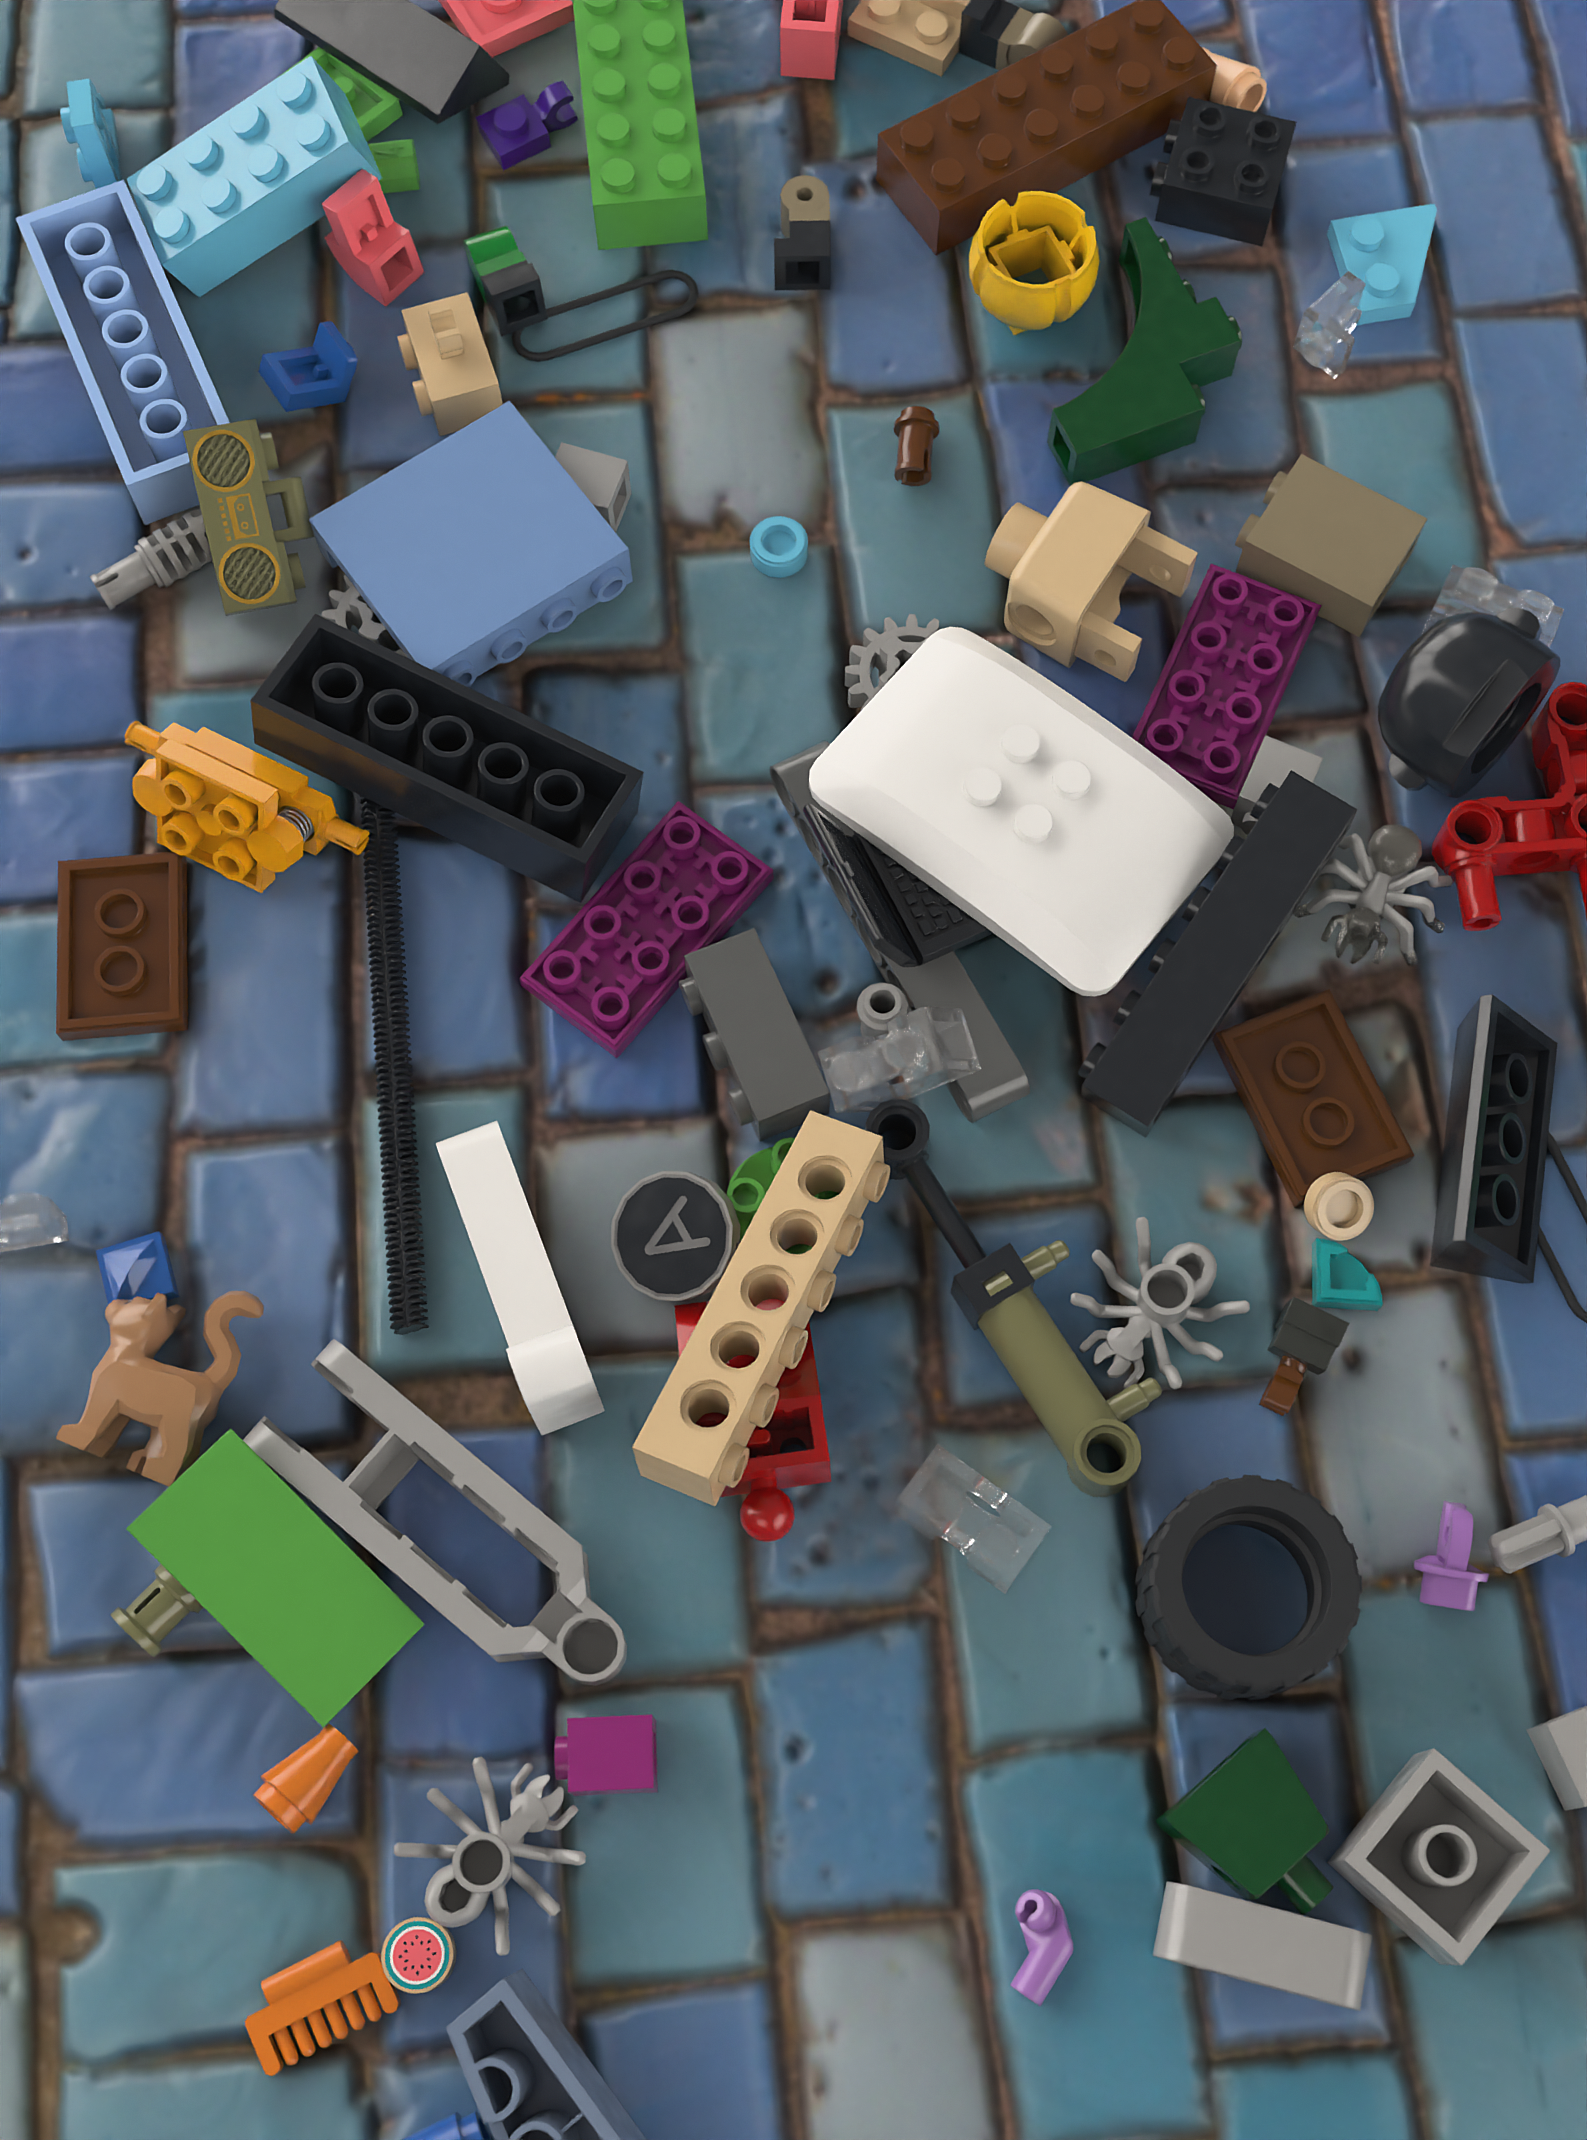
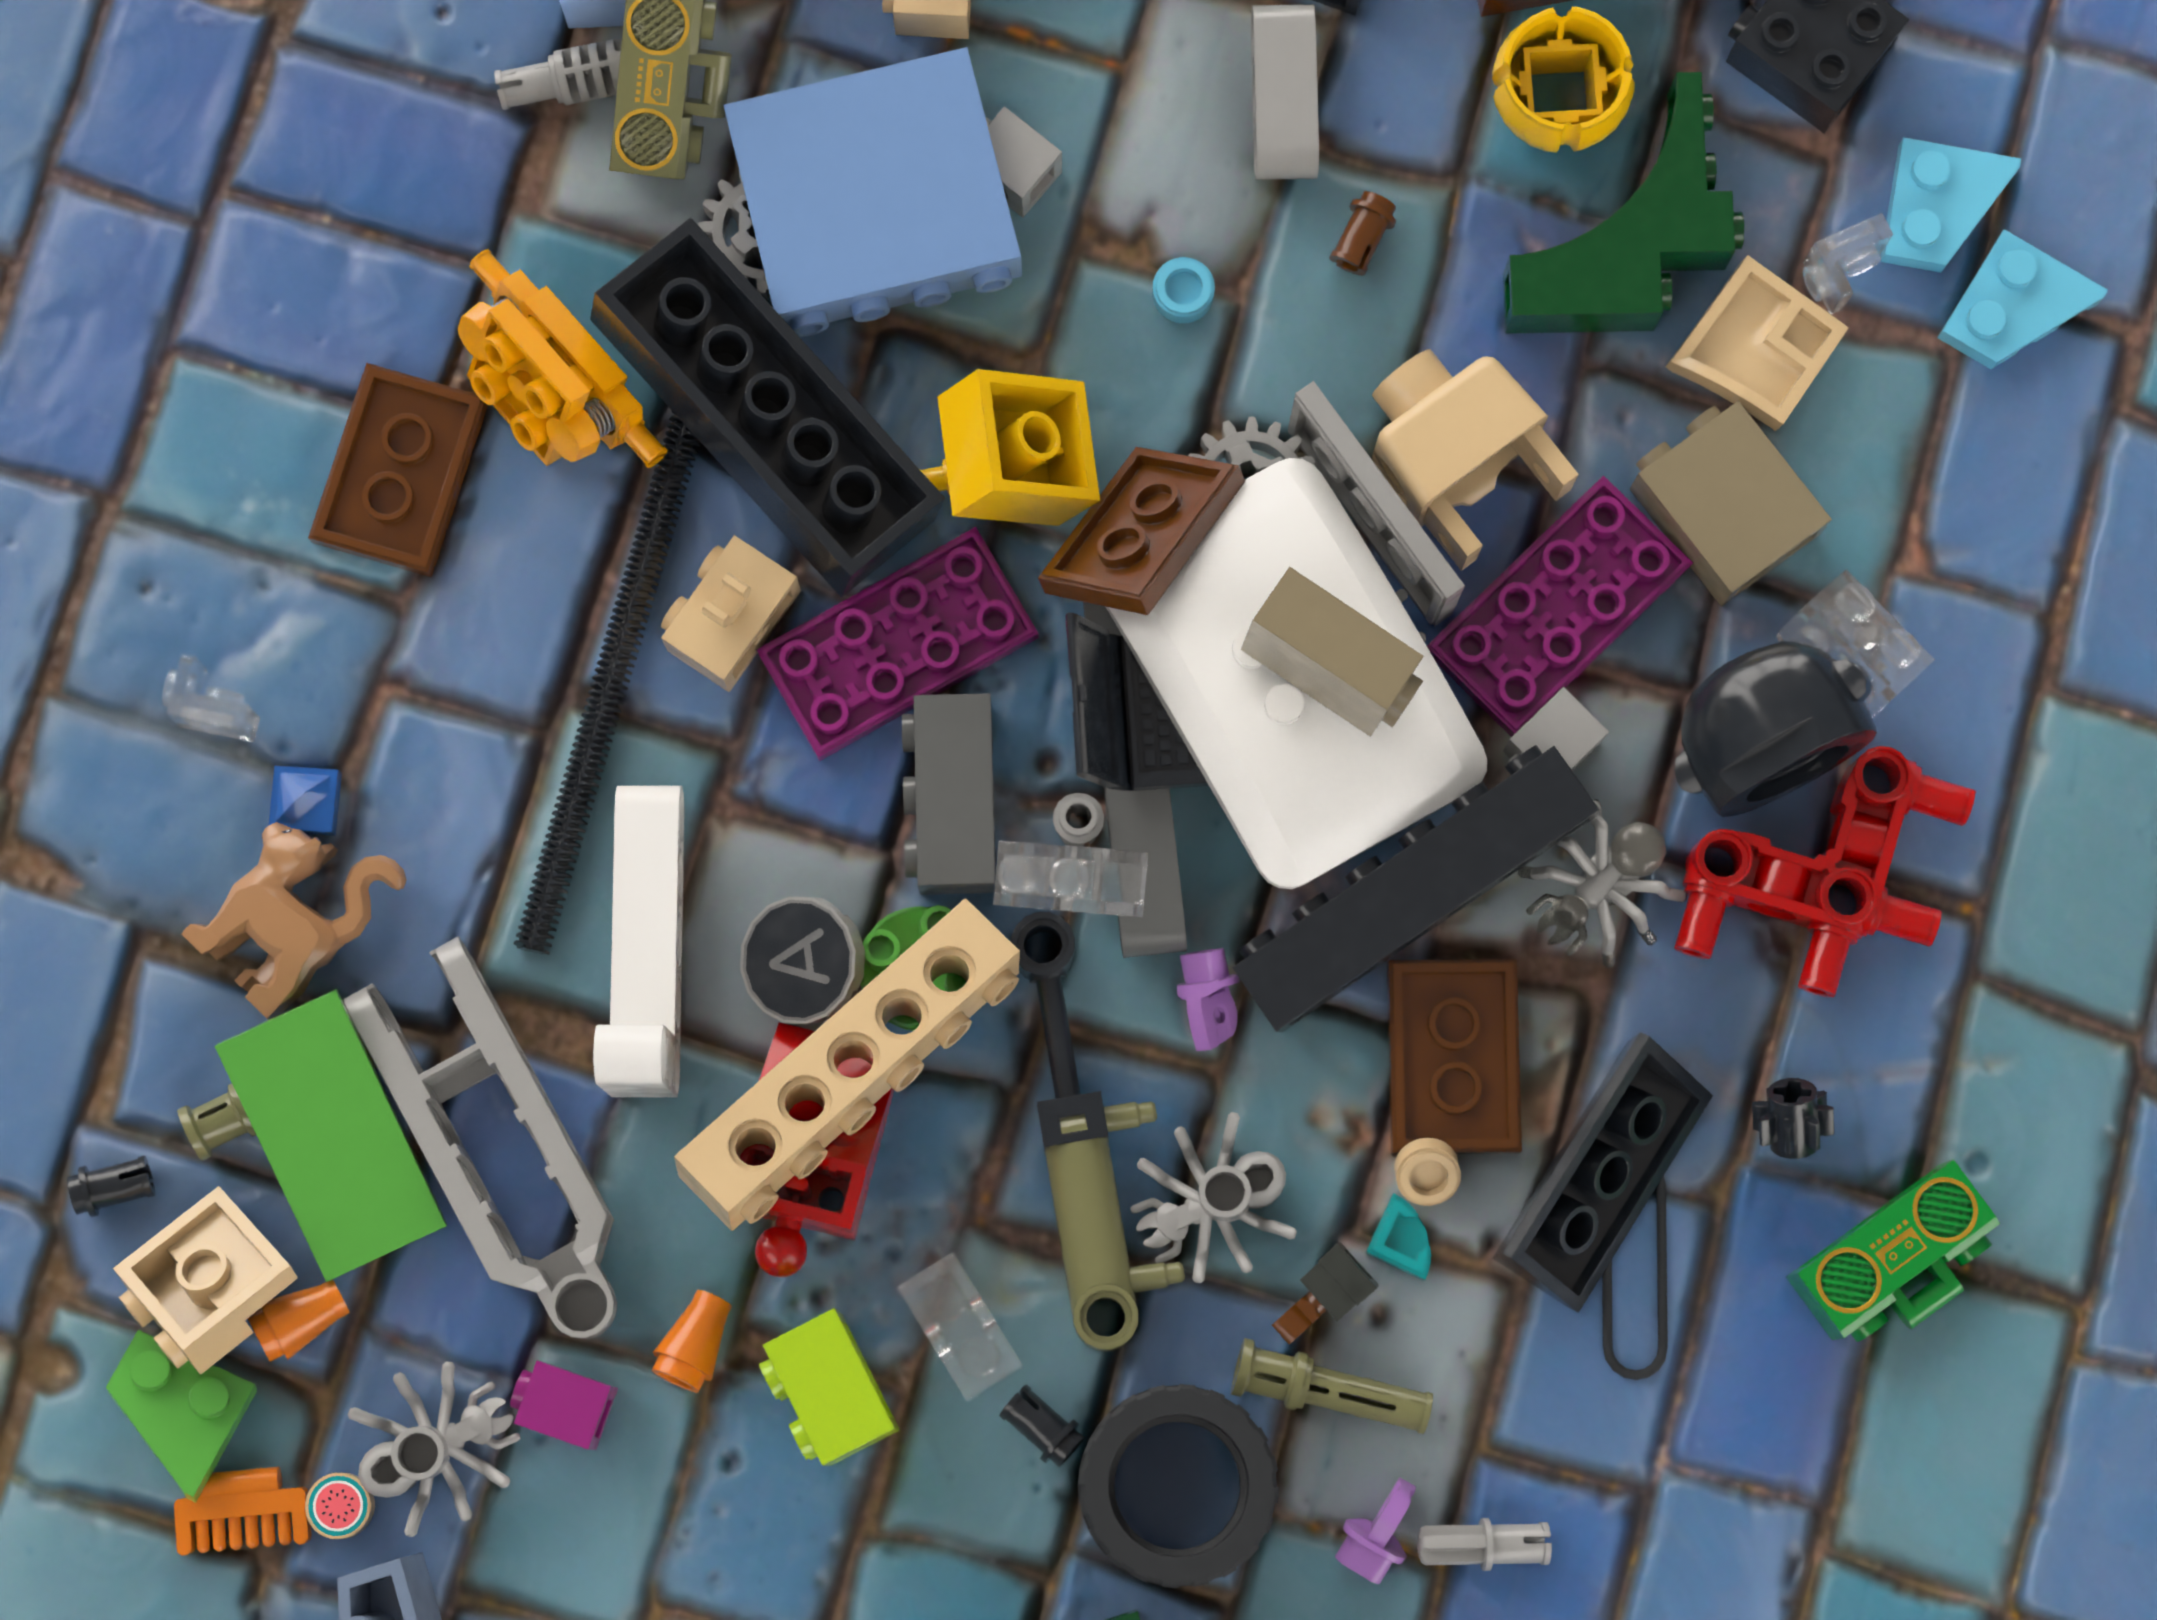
camera: 20 degrees right, 10 degrees up
none -> black pin [67,1155,155,1217]
none -> bright green wing [106,1330,257,1503]
none -> tan plate [113,1186,298,1375]
none -> orange cone [651,1290,732,1393]
none -> tan brick [661,535,801,692]
none -> lime brick [759,1308,900,1466]
none -> yellow piece [920,369,1100,526]
none -> black pin [999,1384,1085,1467]
none -> reddish brown tile [1038,447,1245,615]
none -> medium lavender piece [1177,948,1240,1051]
none -> olive pin [1231,1338,1433,1434]
none -> dark tan brick [1241,566,1424,737]
none -> light grey beam [1251,4,1319,180]
none -> light grey tile [1288,381,1465,627]
none -> tan plate [1665,255,1849,431]
none -> medium azure wing [1937,229,2108,369]

